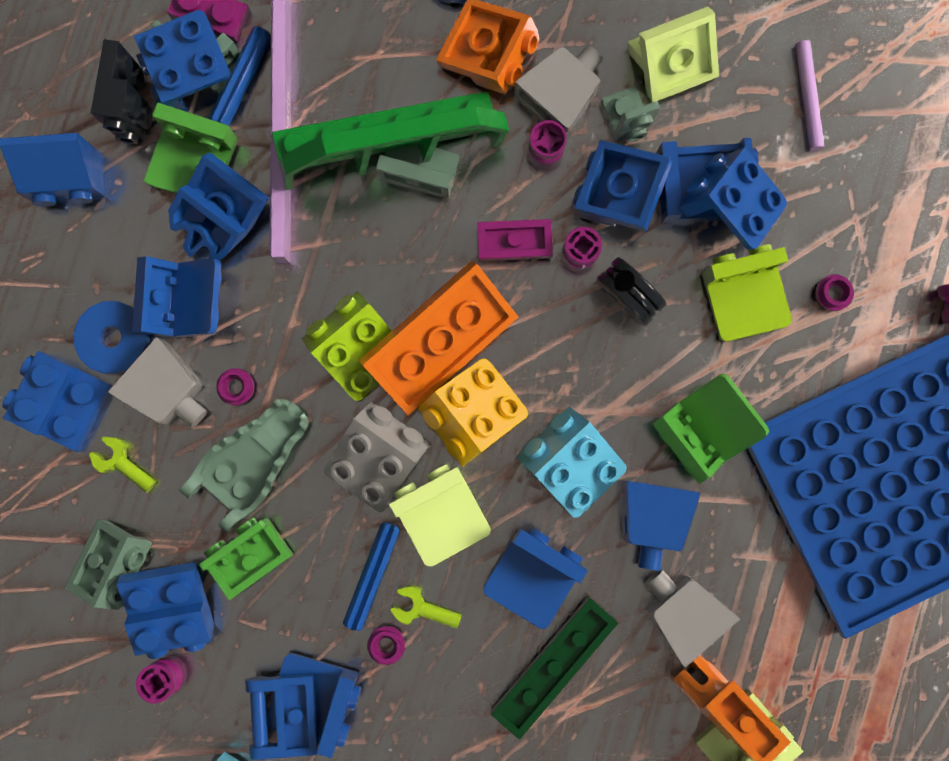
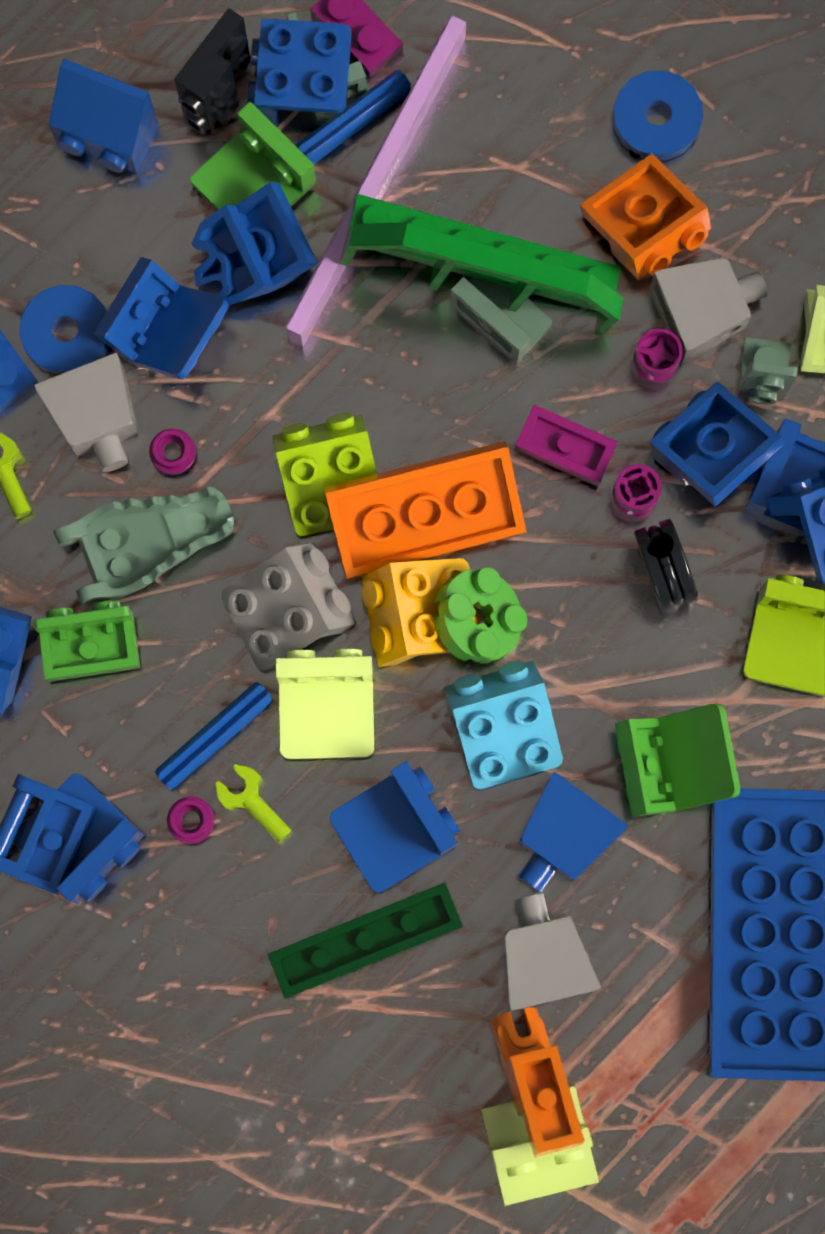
camera: 30 degrees right, 5 degrees down
none -> bright green plate [434,567,528,664]

